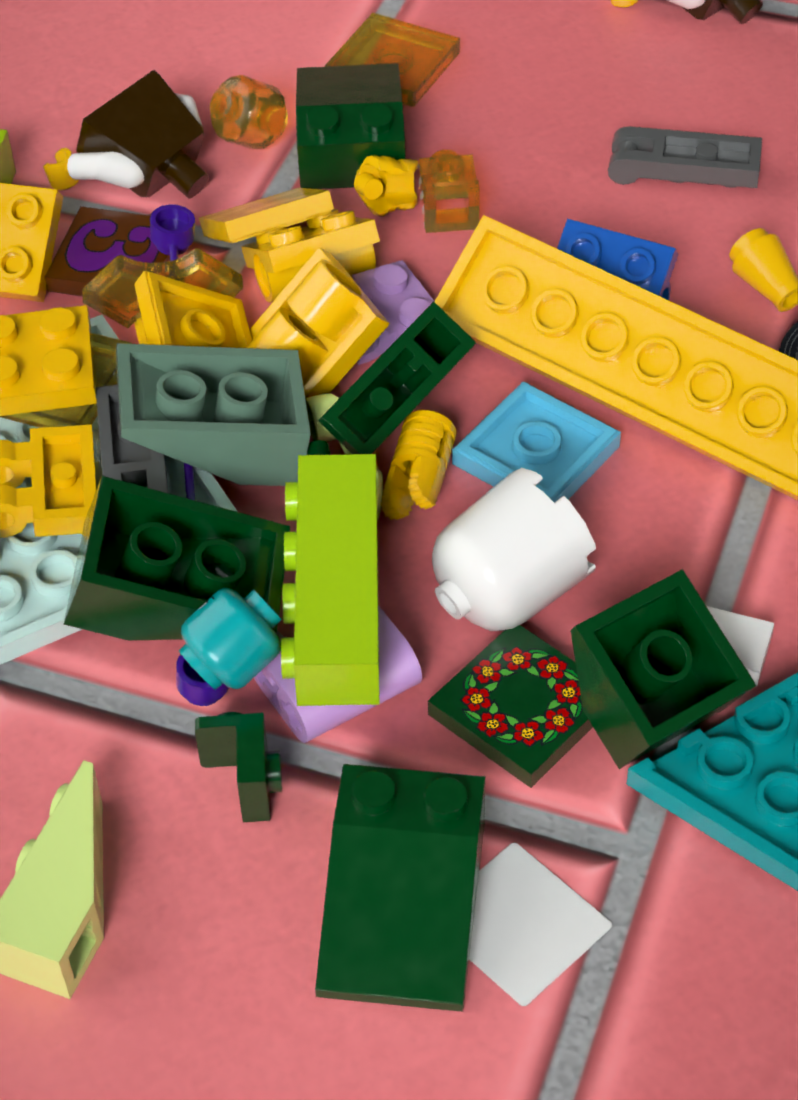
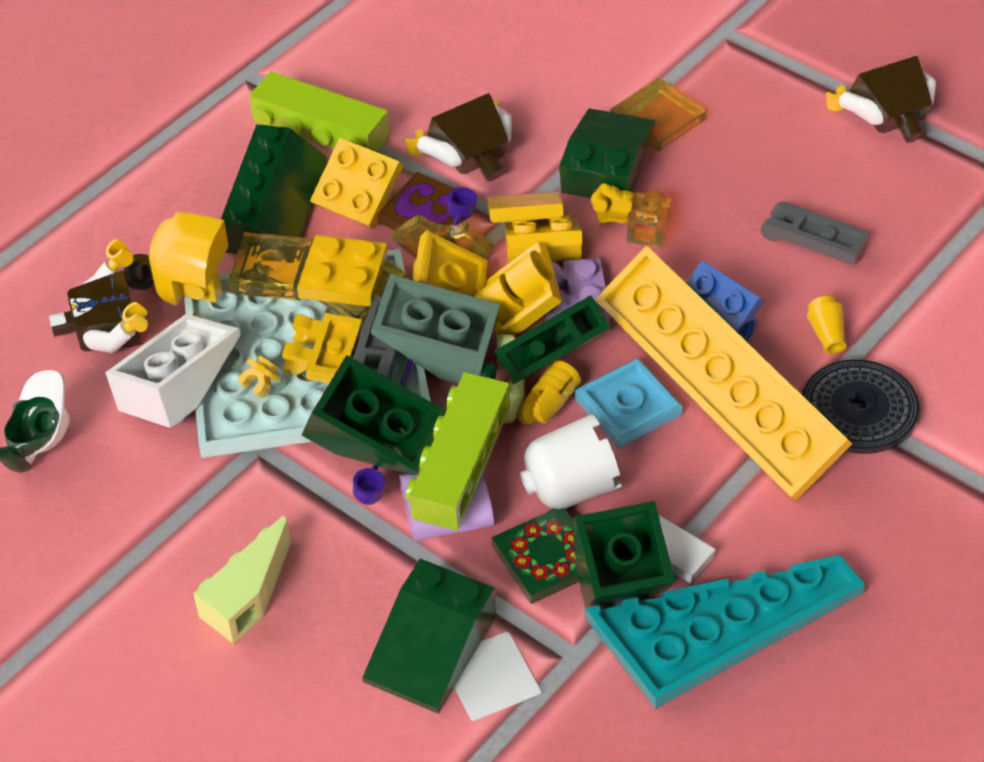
camera: 20 degrees right, 0 degrees up
teal head [179,588,282,690] -> none
dark green bracket [195,712,283,822] -> none
clear yellow head [210,75,288,150] -> none

